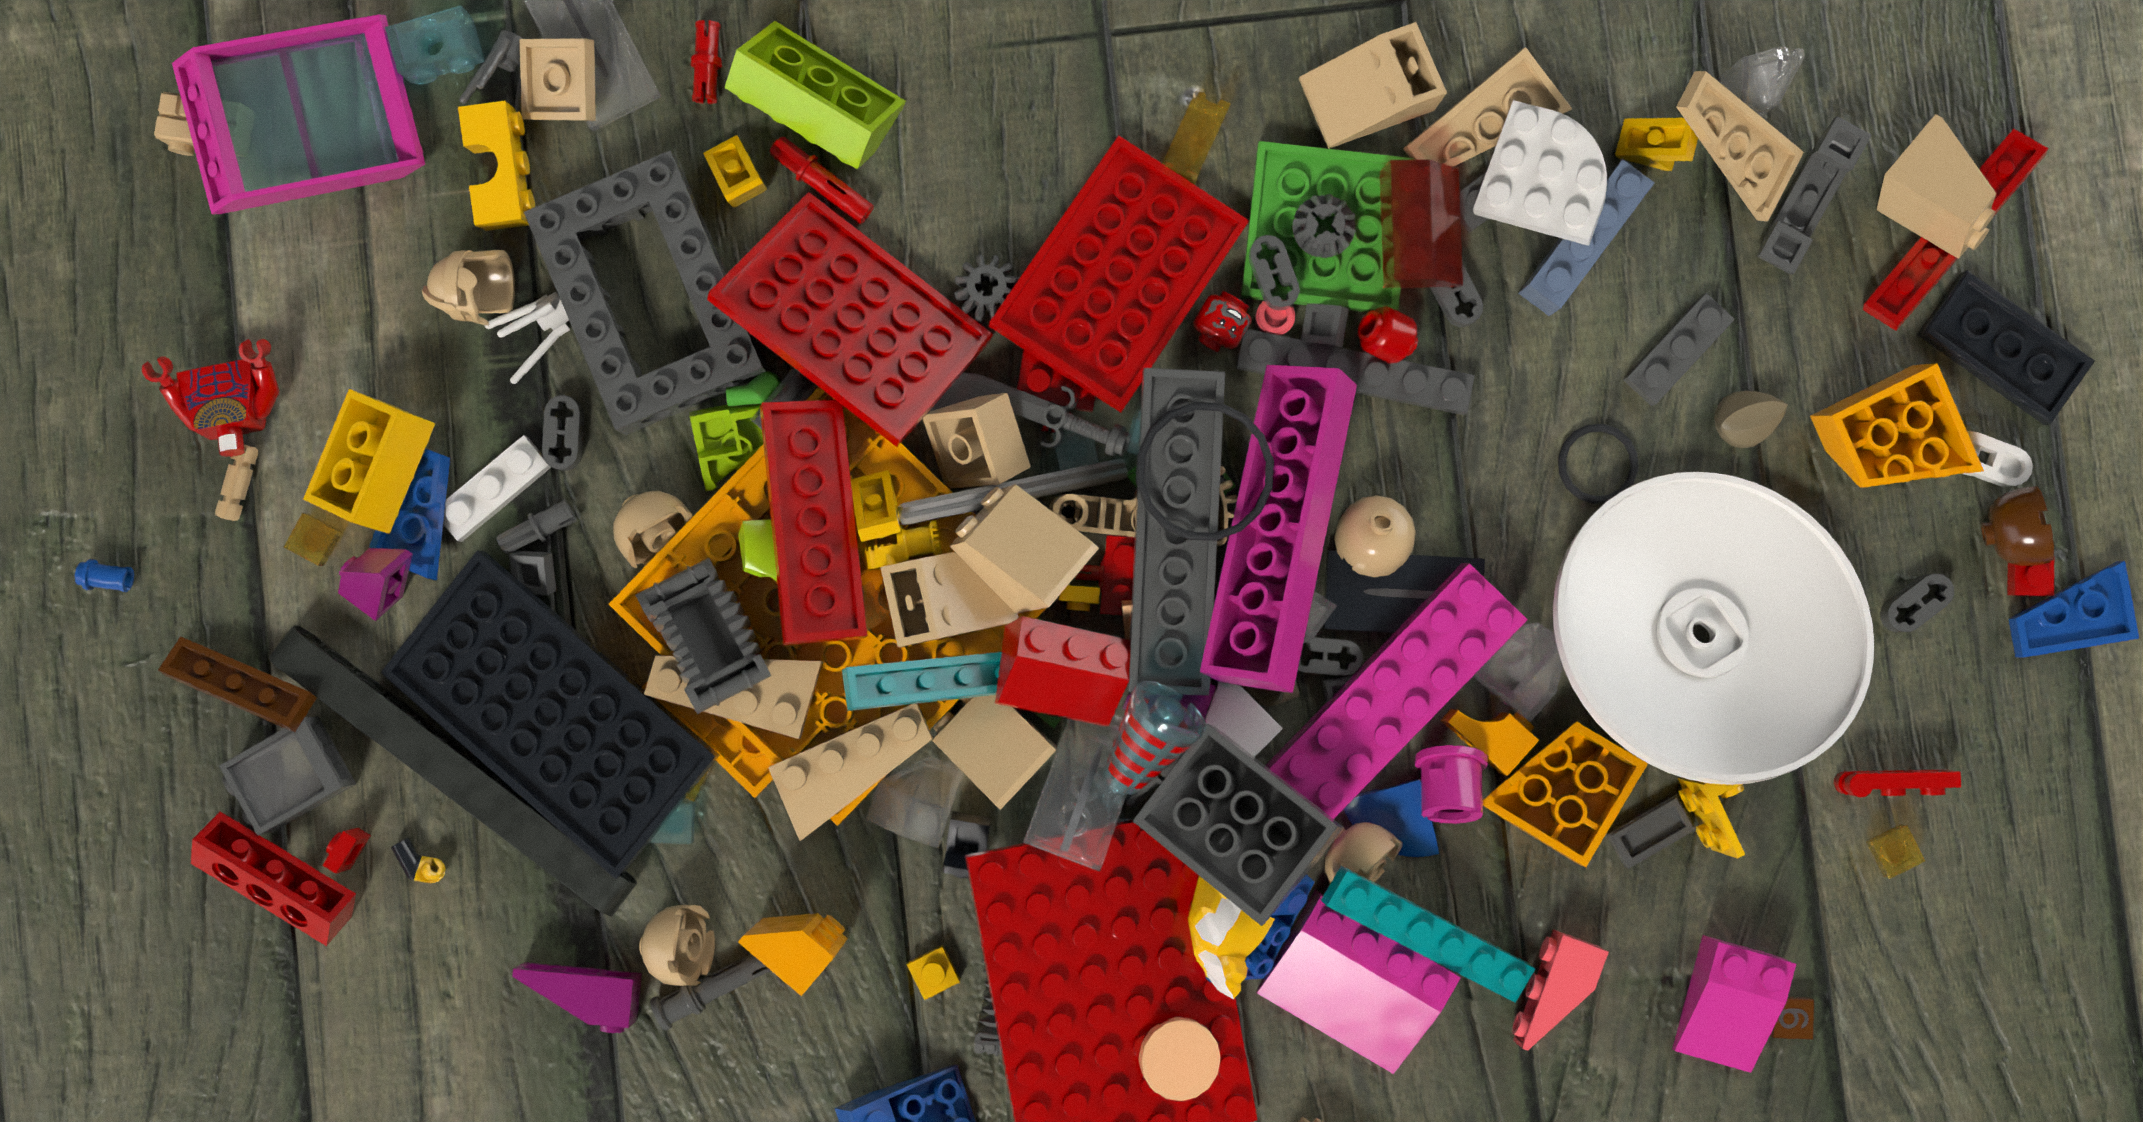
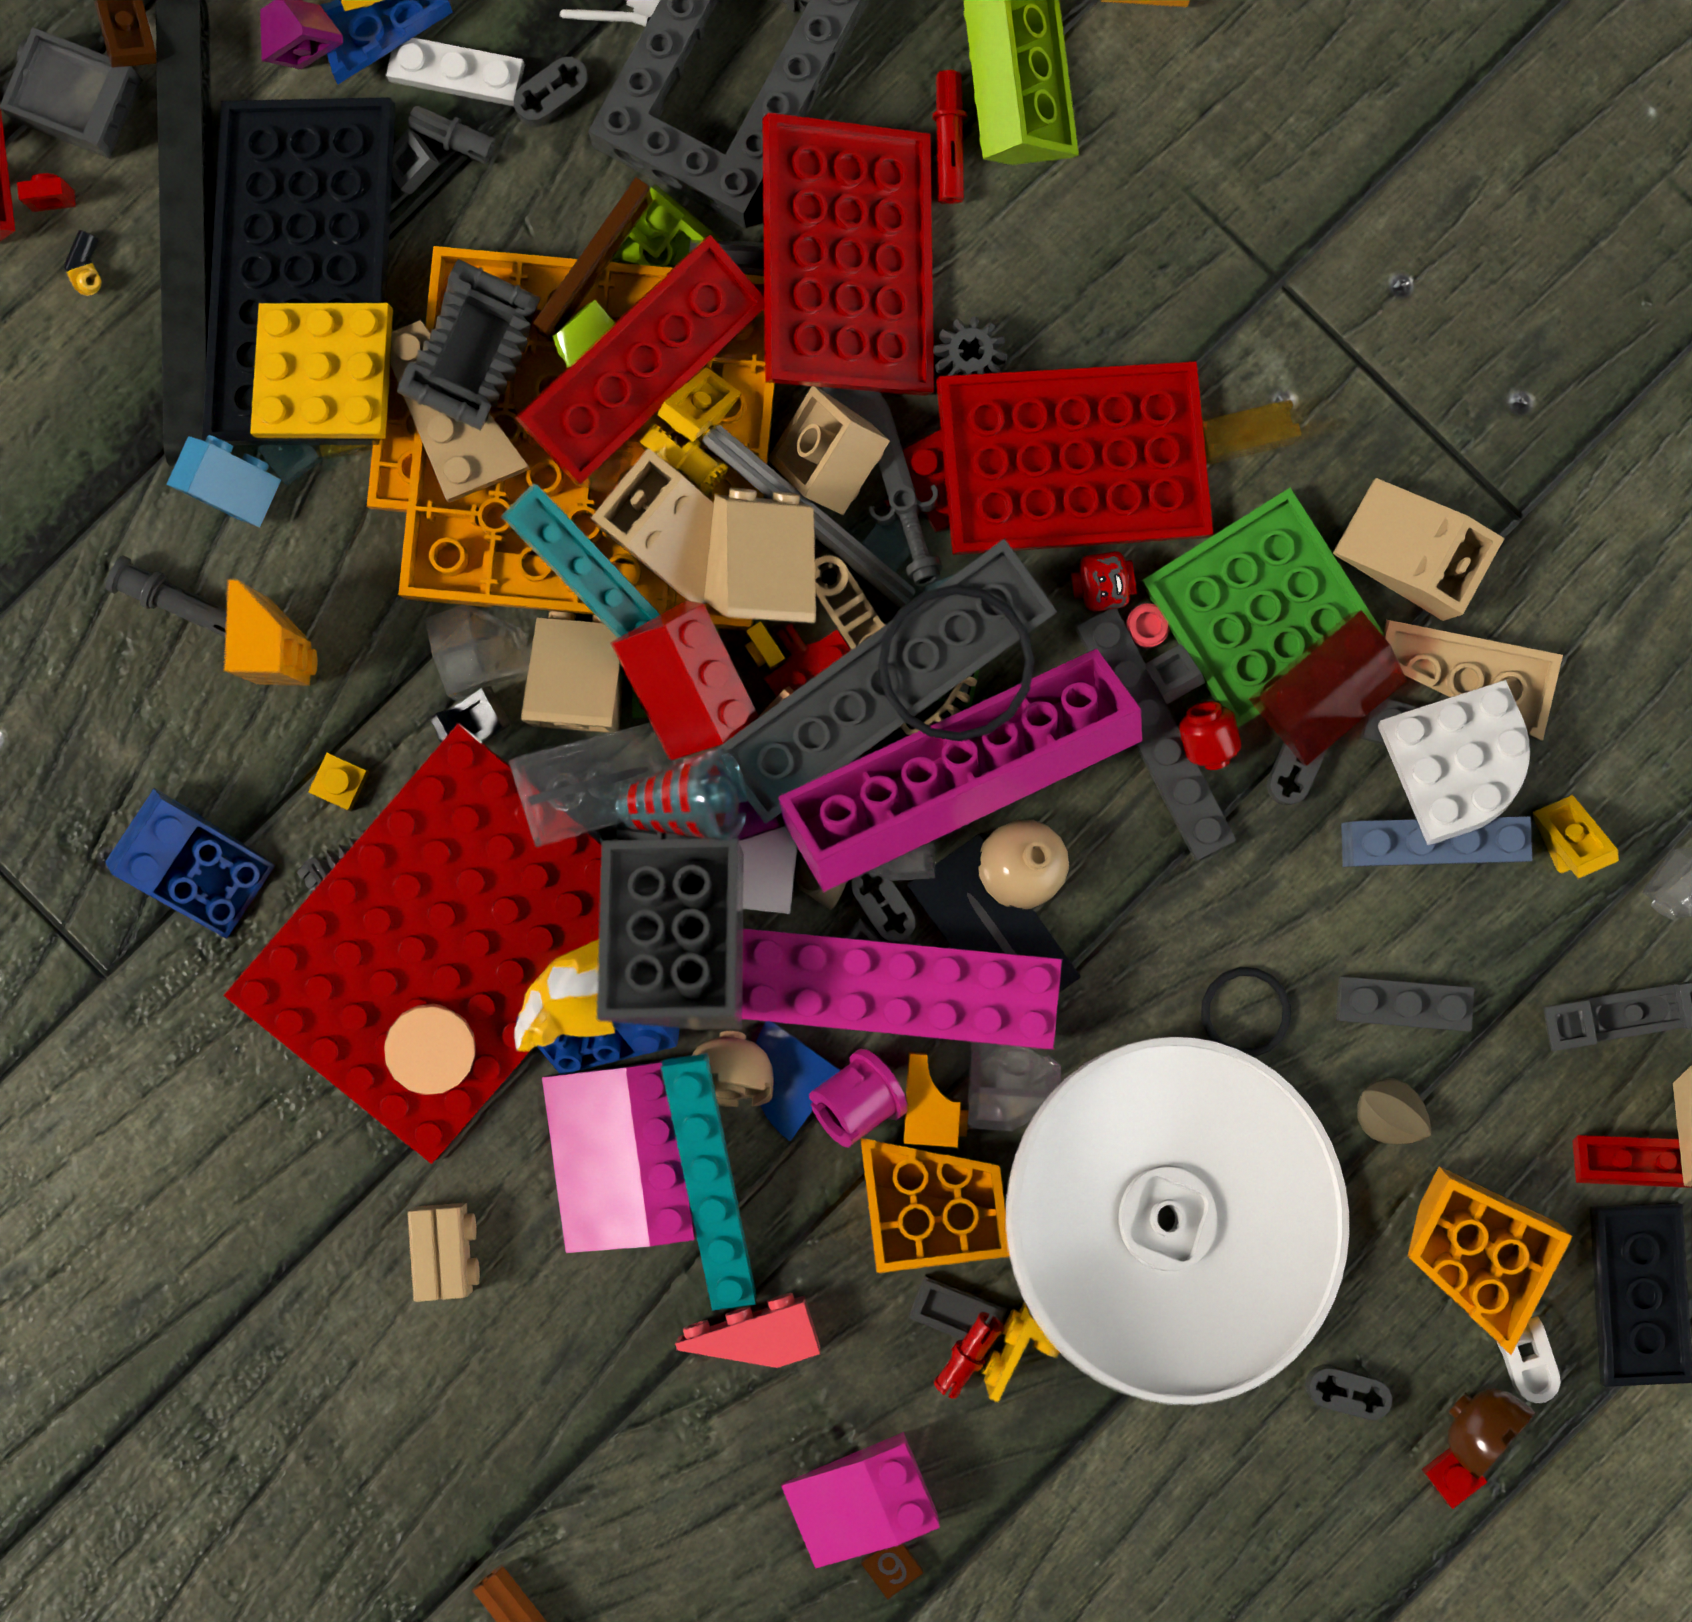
camera: 55 degrees right, 0 degrees up
magenta slope [512,962,642,1033] -> none
tan cylinder [613,490,693,568] -> none
tan cylinder [639,905,715,986] -> none
yellow slope [703,135,767,208] -> none
bright green arm [726,371,781,406] -> none
tan wing [768,703,933,841] -> none
dark grey beam [1249,235,1300,311] -> none
dark grey gear [1292,194,1356,258] -> none
tan wing [1676,71,1804,221] -> none
red plate [1834,769,1961,797] -> none
clear yellow plate [1866,824,1925,879] -> none
blue wing [2008,561,2139,658] -> none
none -> dark azure brick [166,435,281,528]
none -> yellow plate [250,303,393,439]
none -> reddish brown tile [533,177,652,342]
none -> red pin [934,1312,1004,1399]

